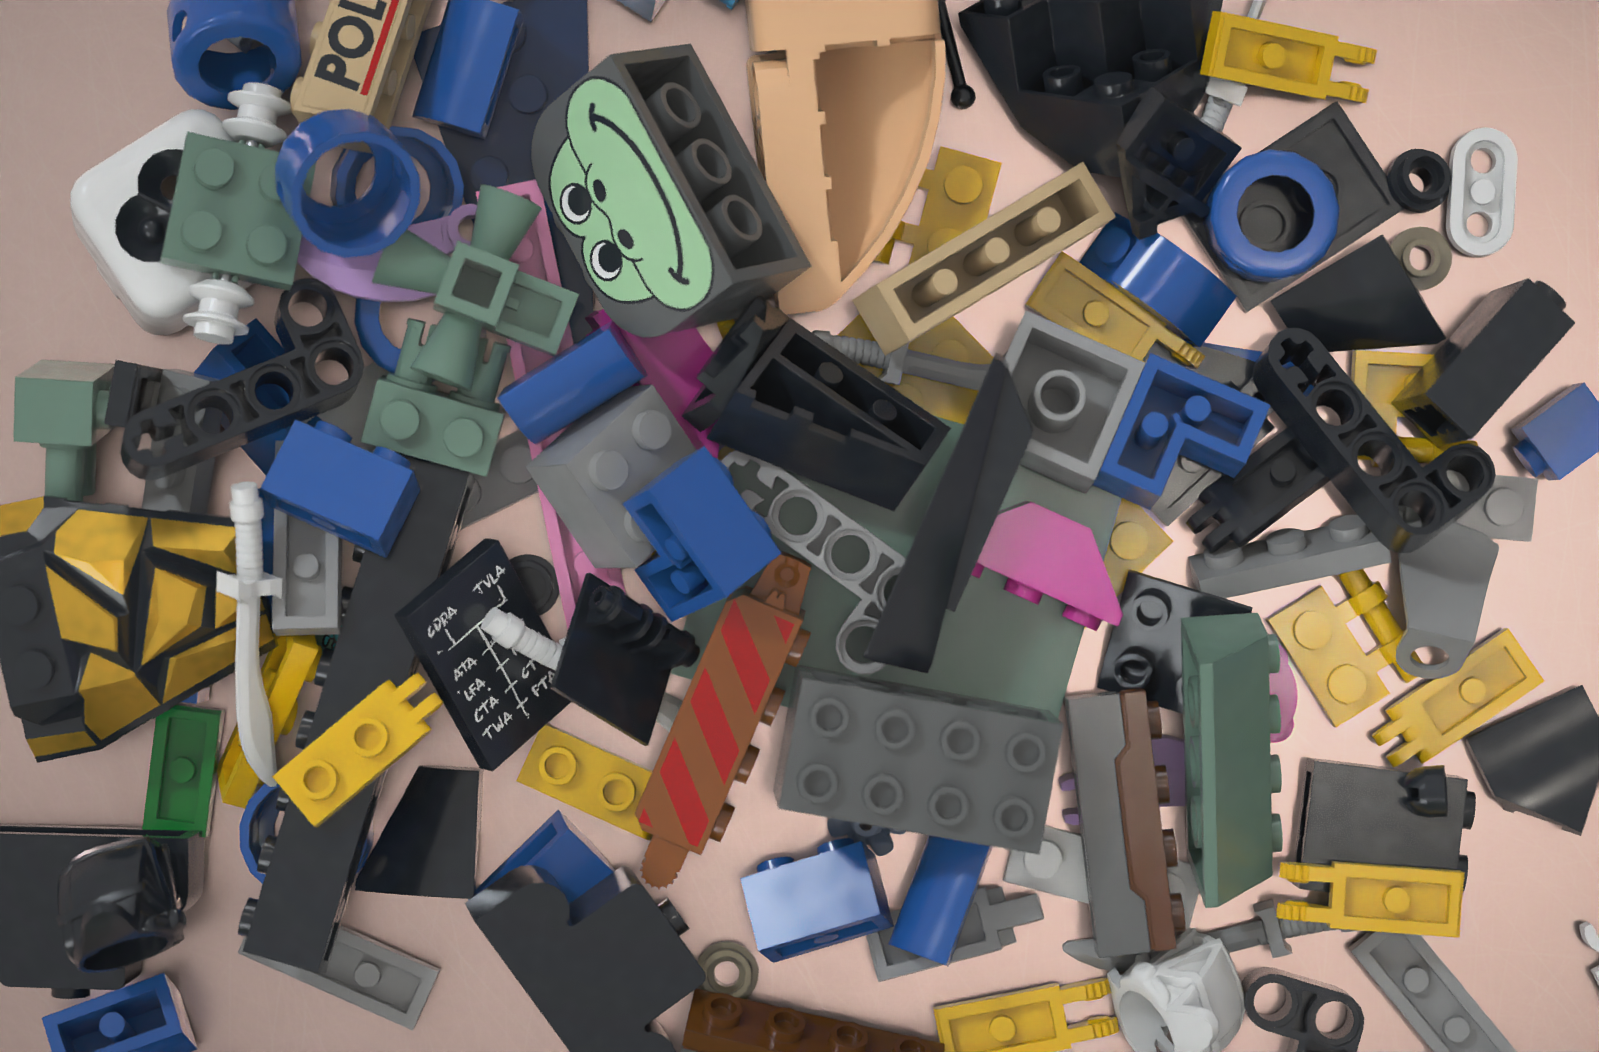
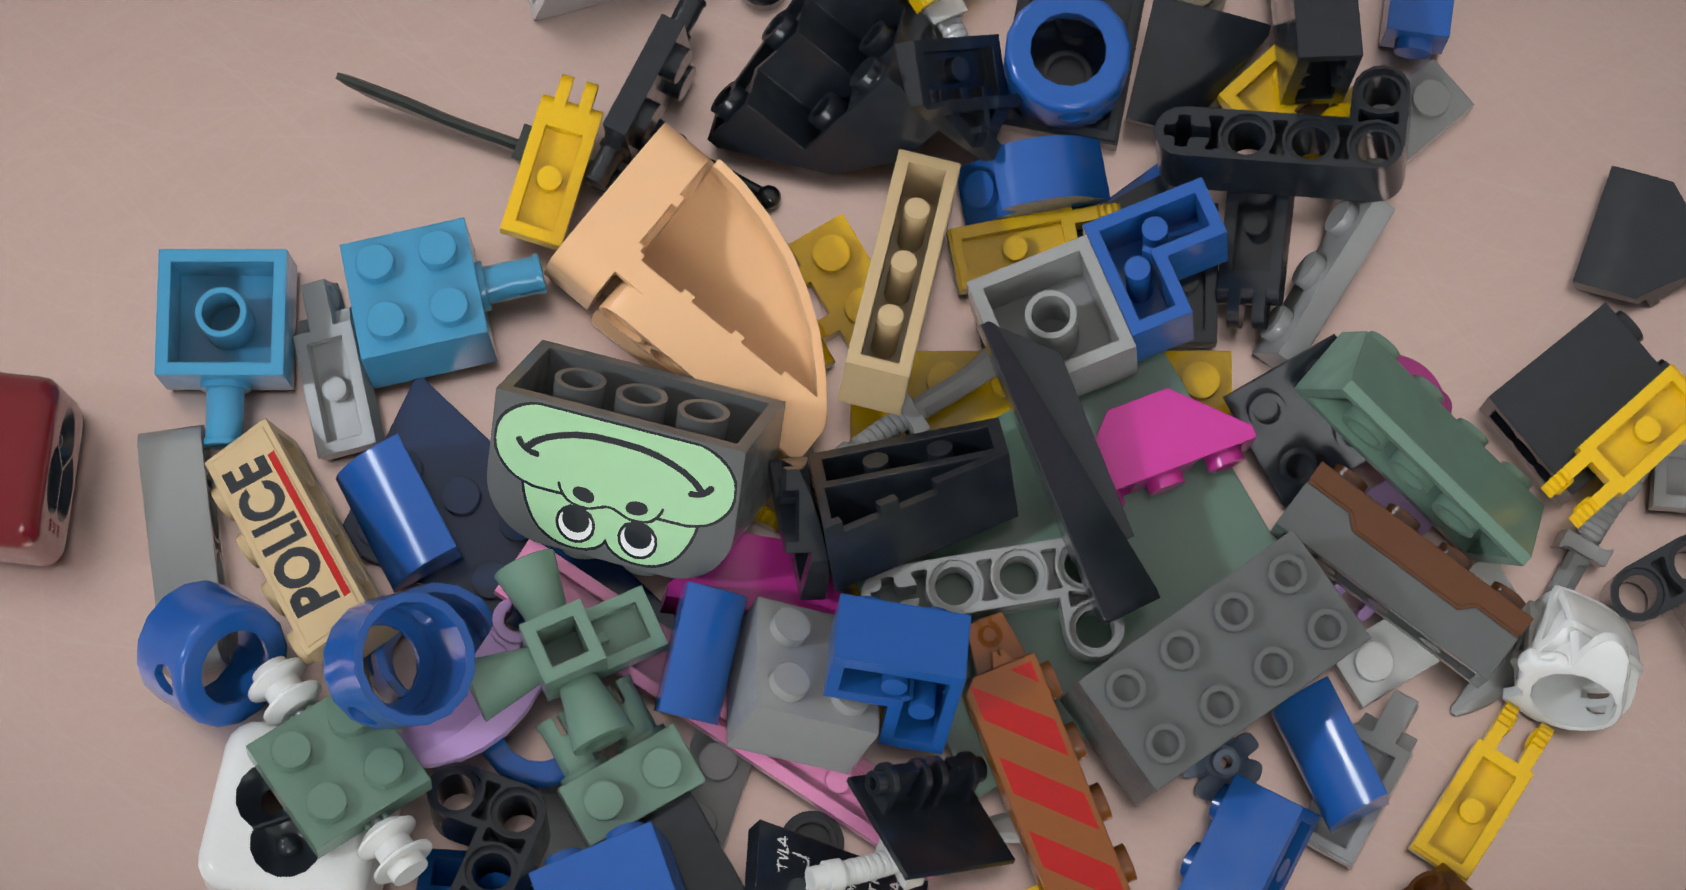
camera: 45 degrees left, 10 degrees down
yellow plate [1265,569,1423,728] -> none
yellow hinge [1371,628,1545,768] -> none
light grey piece [1396,519,1500,679] -> none
black hinge [1401,765,1448,818] -> none

